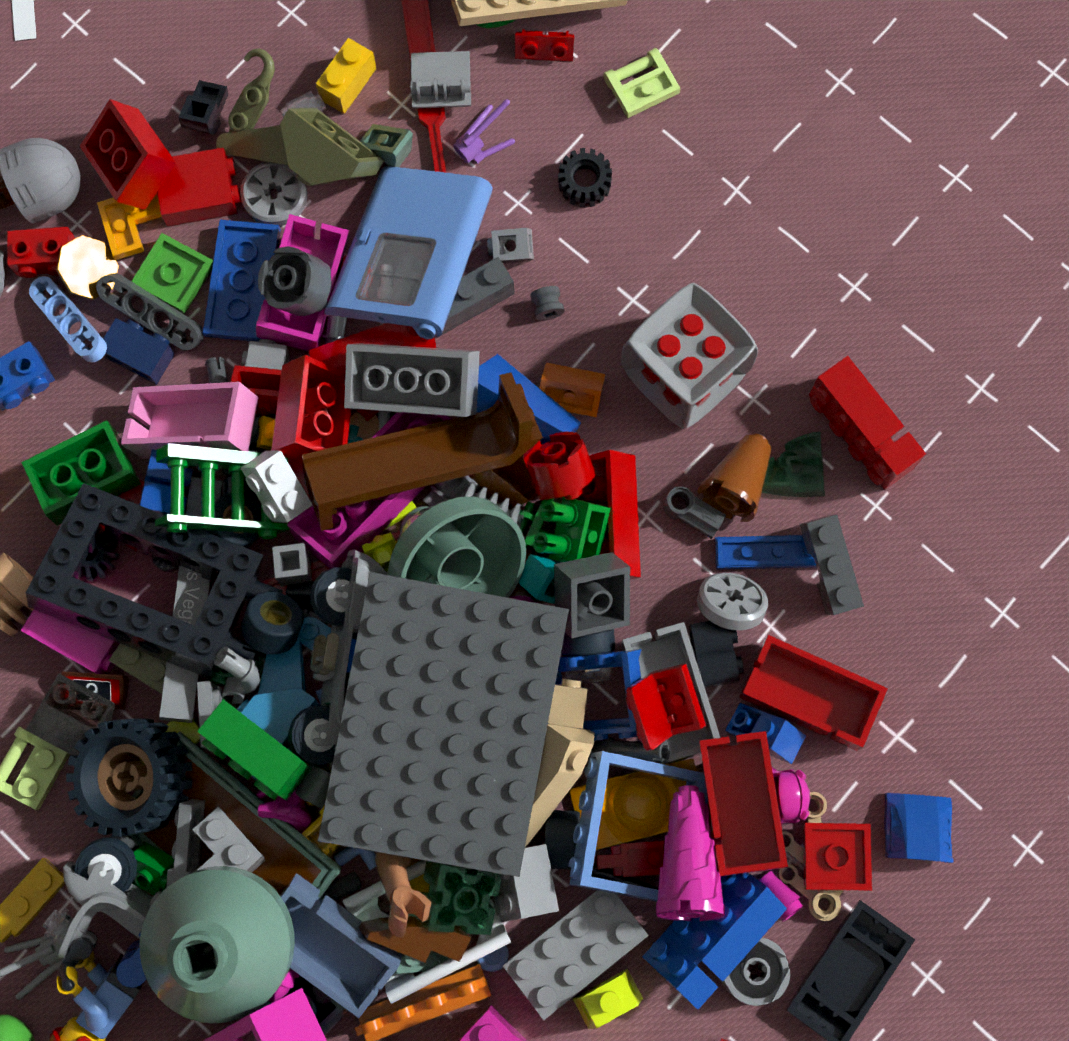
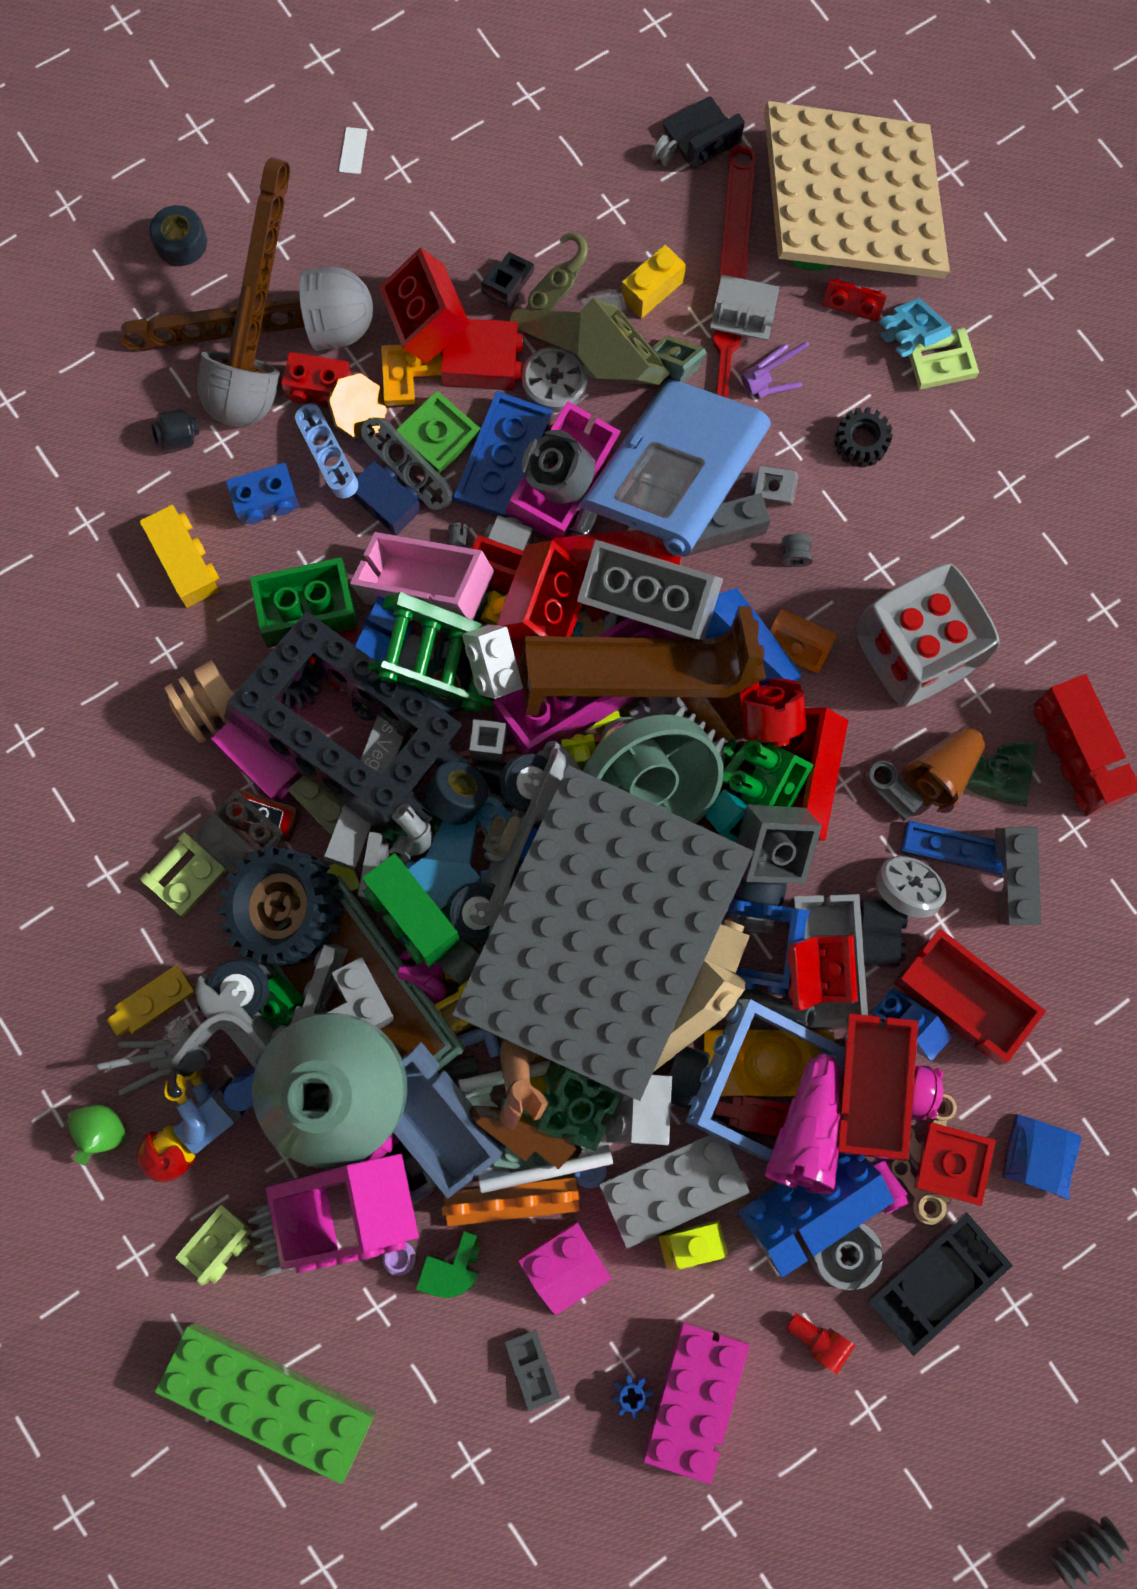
camera: 10 degrees right, 0 degrees up
none -> medium azure plate [880,298,951,357]

